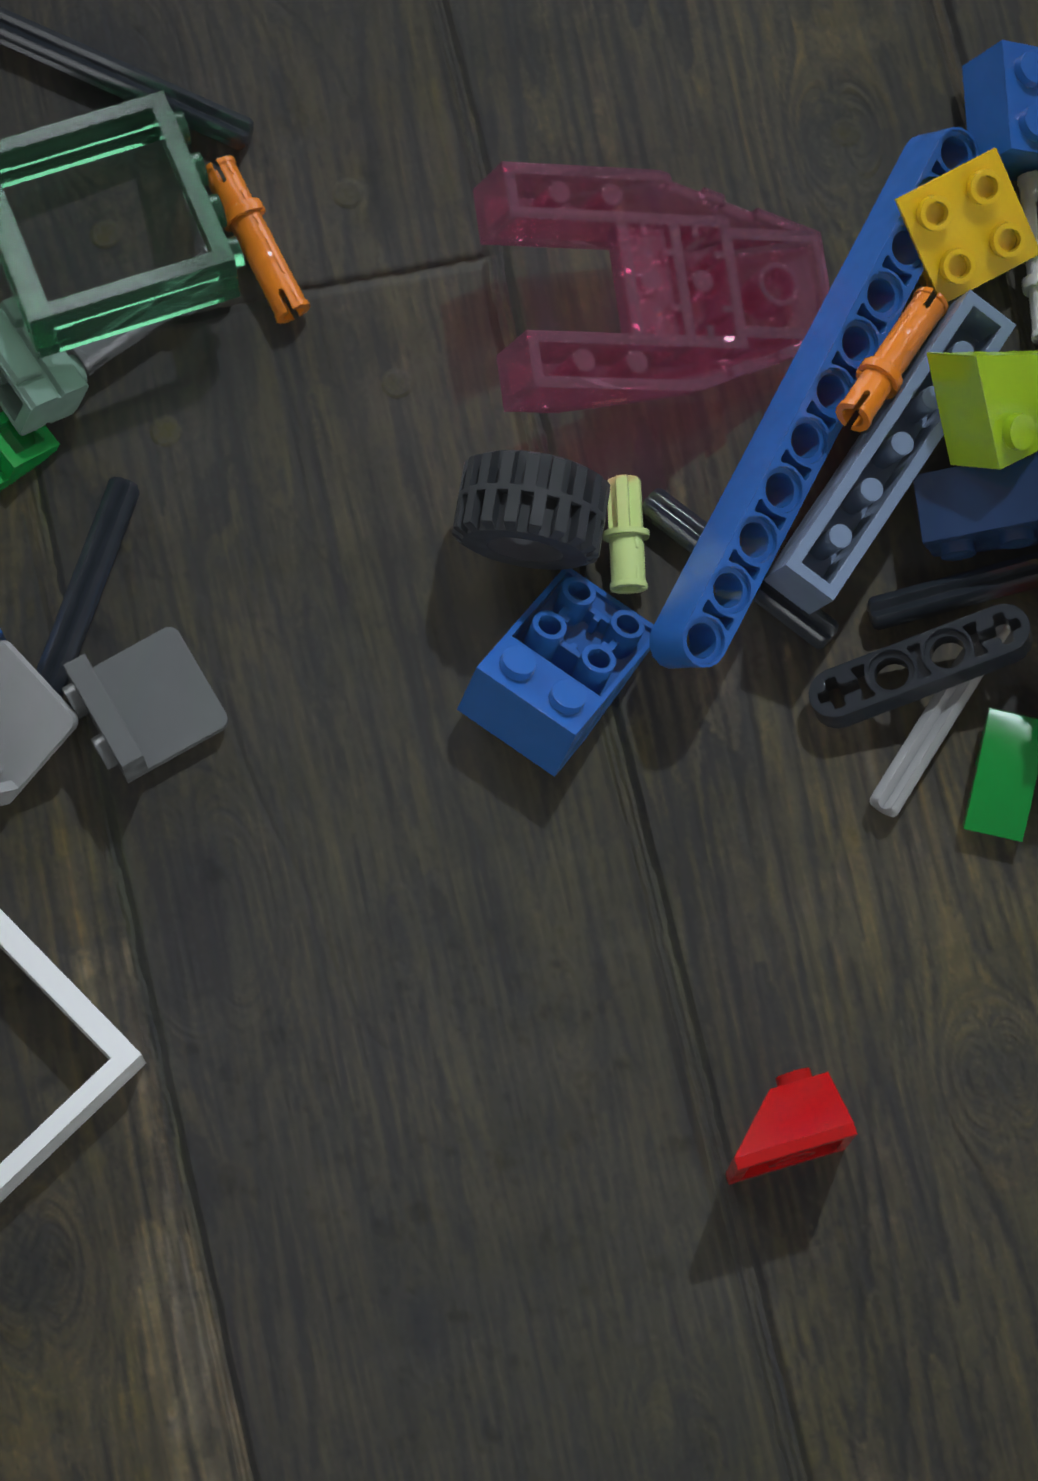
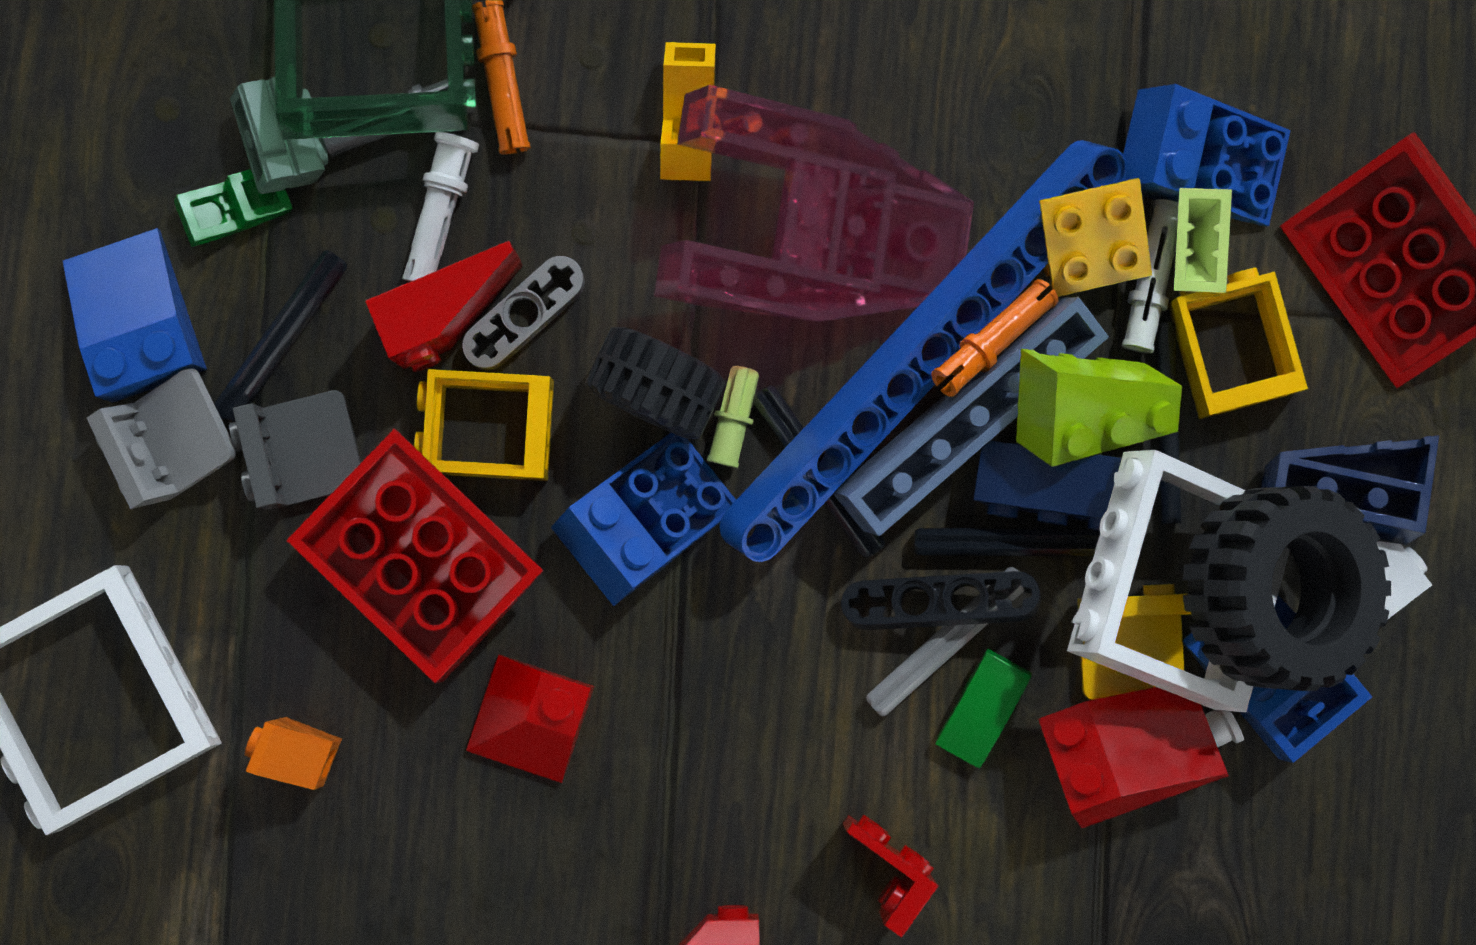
camera: 20 degrees right, 10 degrees up
none -> orange slope [244,717,342,790]
none -> red slope [286,428,544,683]
none -> red slope [365,241,523,372]
none -> white pin [402,132,479,282]
none -> yellow window [414,369,554,481]
none -> light grey beam [463,256,585,370]
none -> red slope [466,654,595,783]
none -> yellow brick [660,42,716,181]
none -> red bracket [843,814,938,938]

